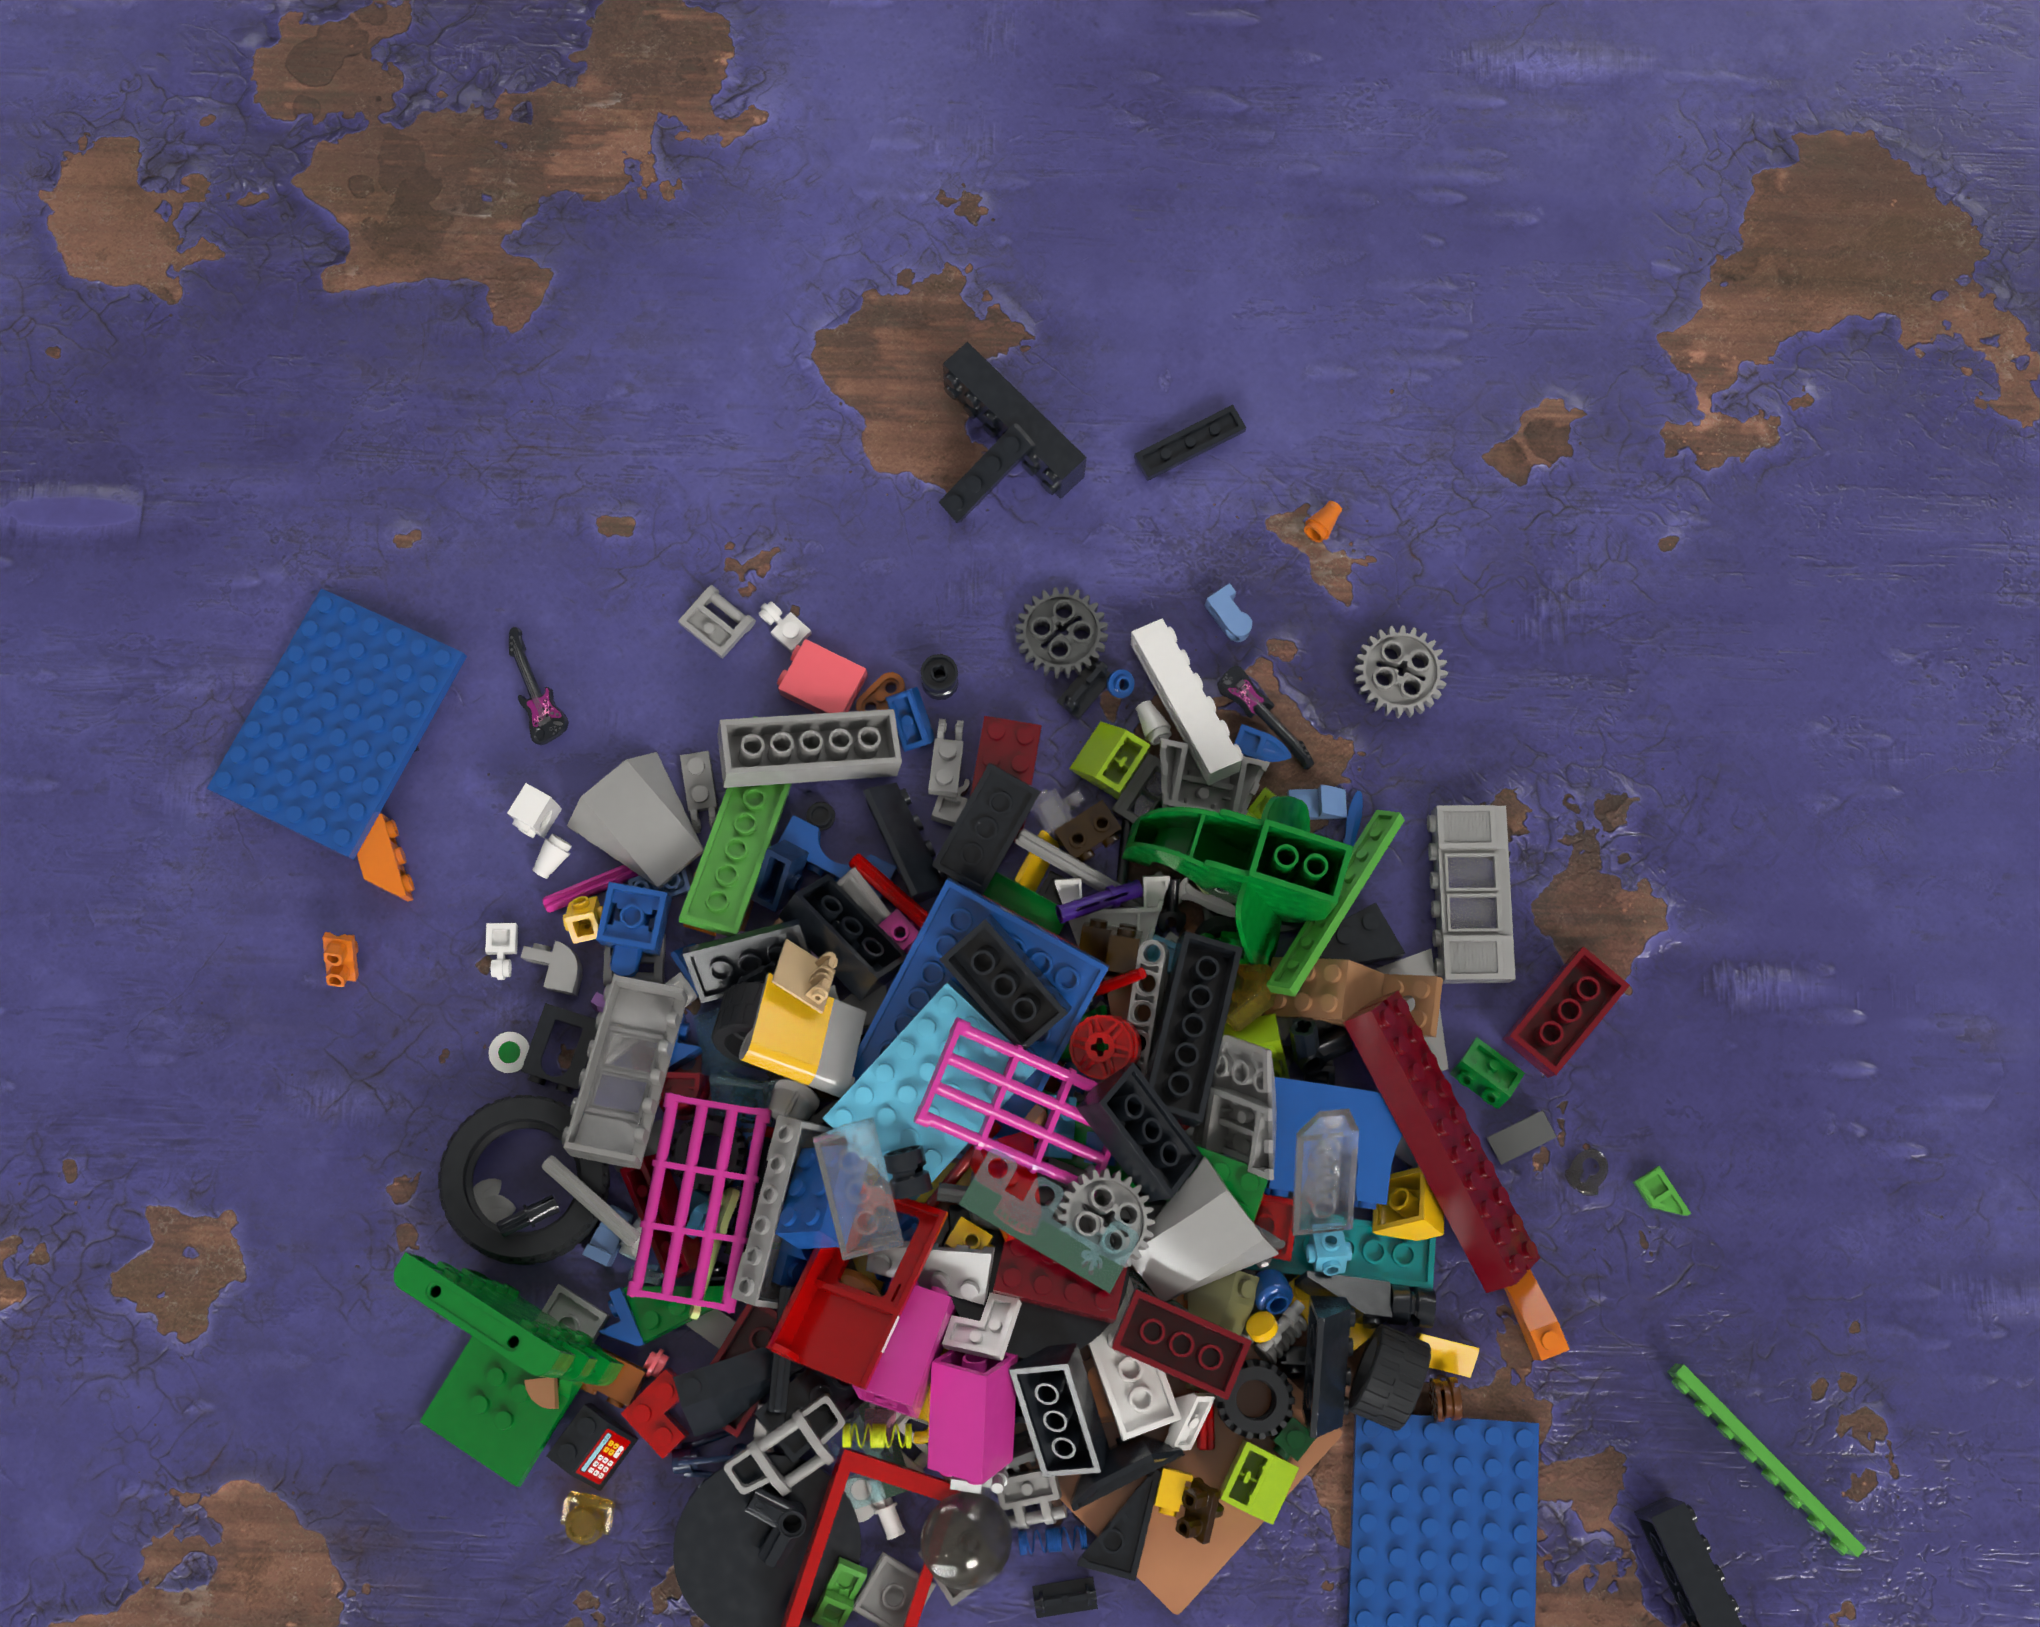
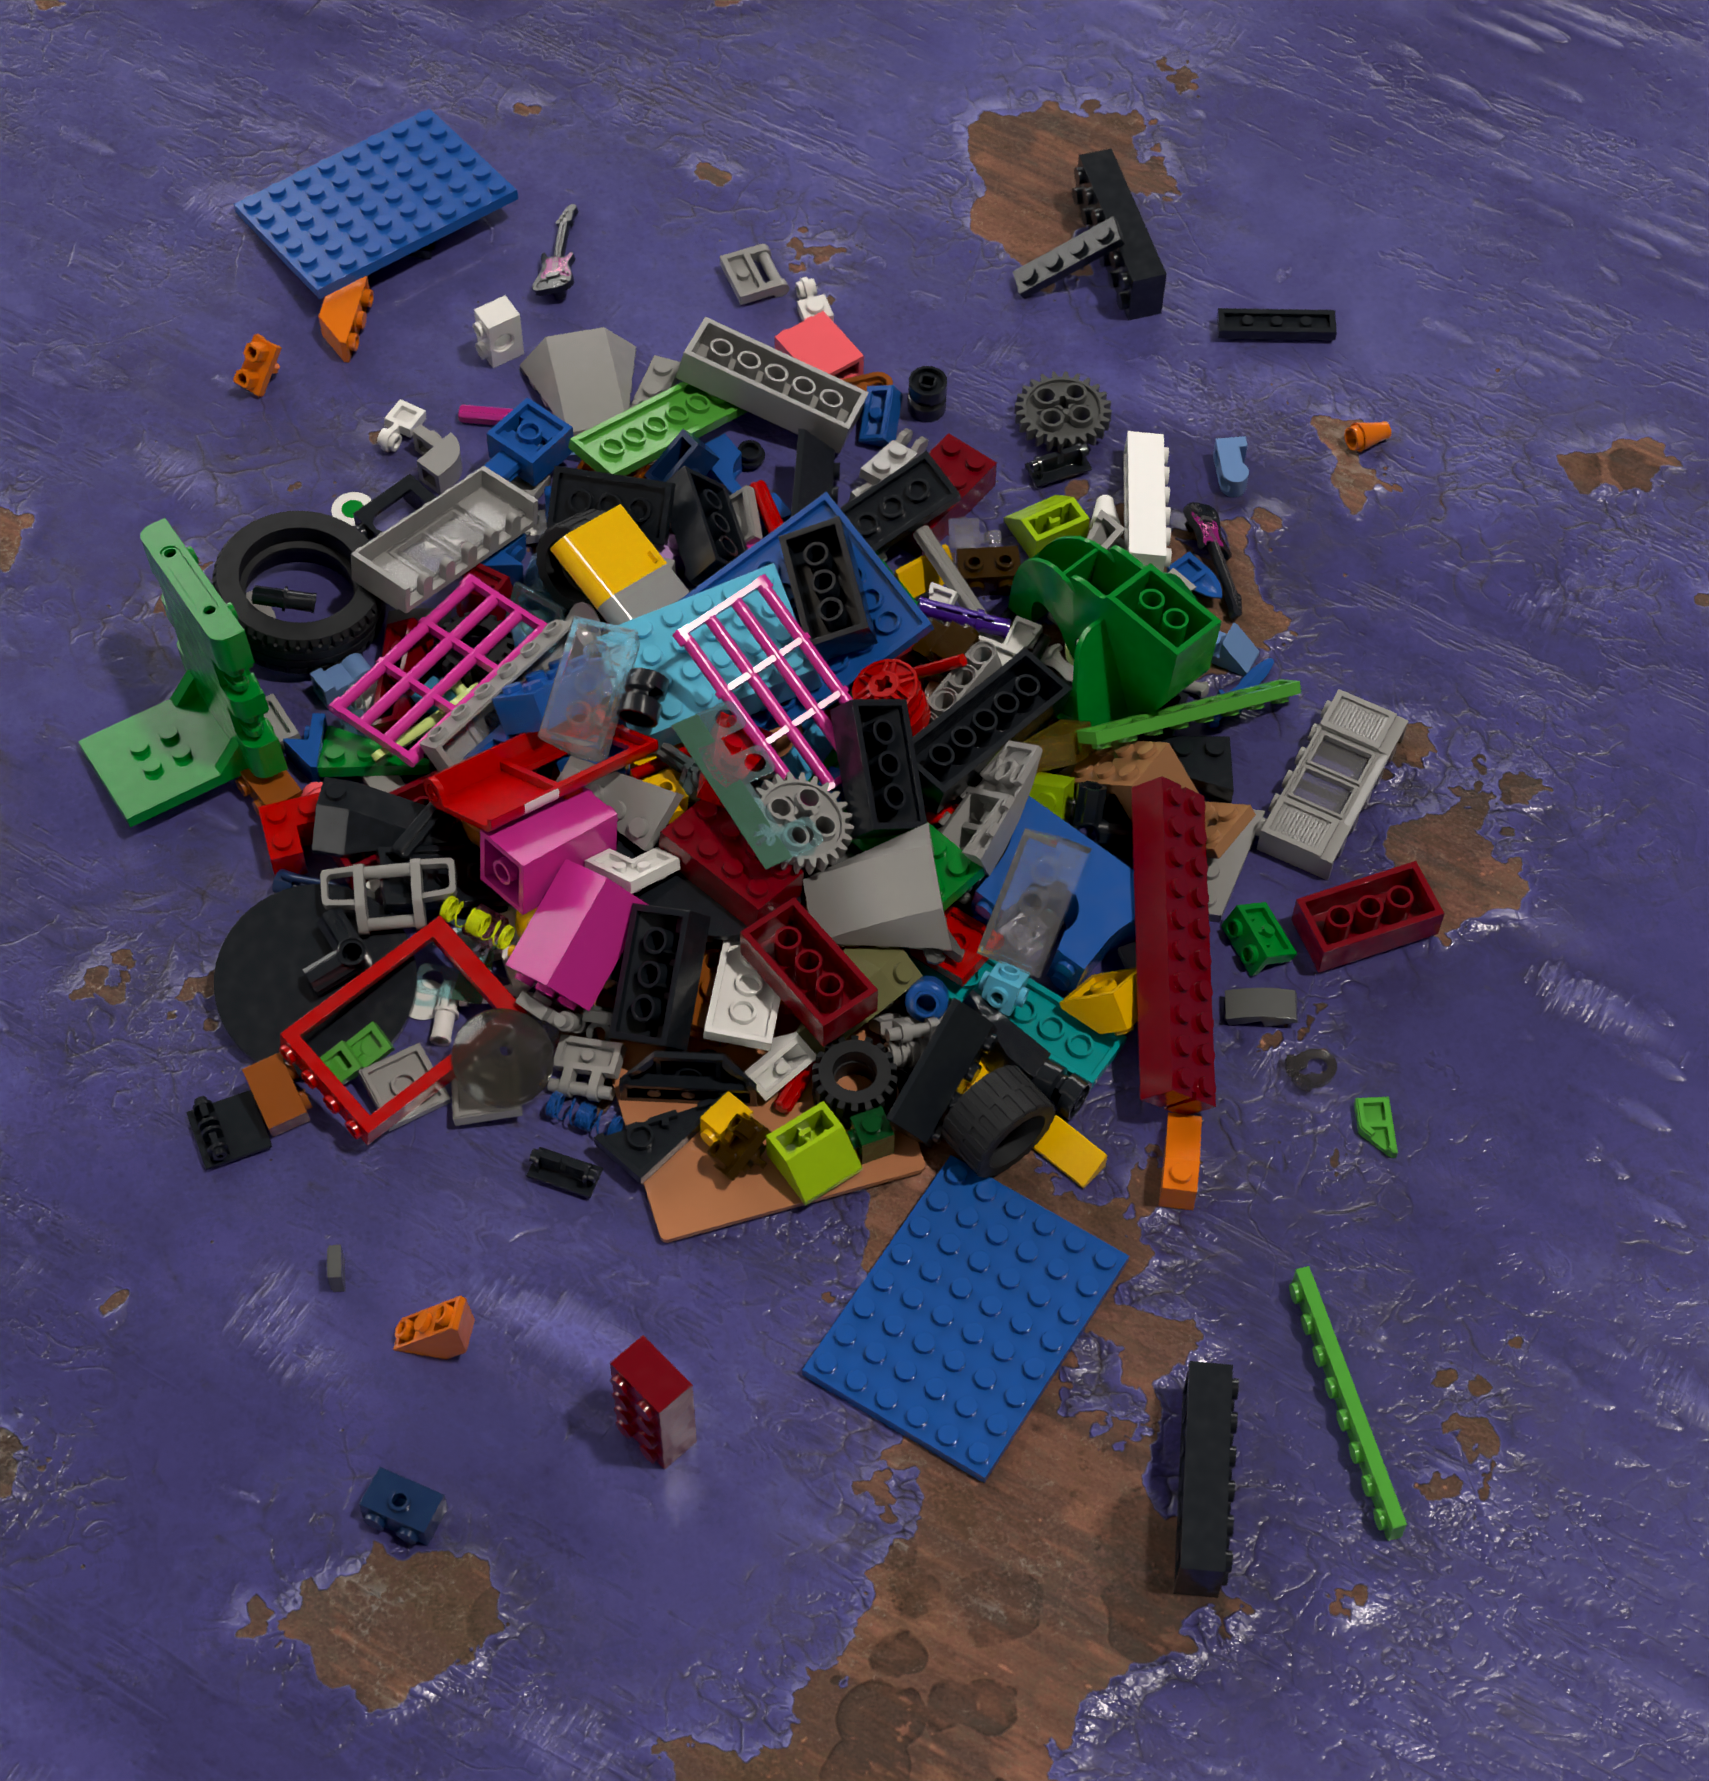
camera: 30 degrees right, 20 degrees down
nougat tile [524,1378,559,1409] -> none
white cone [532,834,572,879] -> none
light grey axle [542,1155,640,1246] -> none
black slope [546,1403,639,1491] -> none
clear yellow piece [561,1491,615,1545] -> none
yellow brick [563,896,604,944] -> none
tan hinge [772,939,838,1014] -> none
blue plate [1106,669,1135,698] -> none
yellow tile [1246,1311,1278,1343] -> none
light grey gear [1353,625,1448,718] -> none
reddish brown wheel [1429,1377,1463,1422] -> none

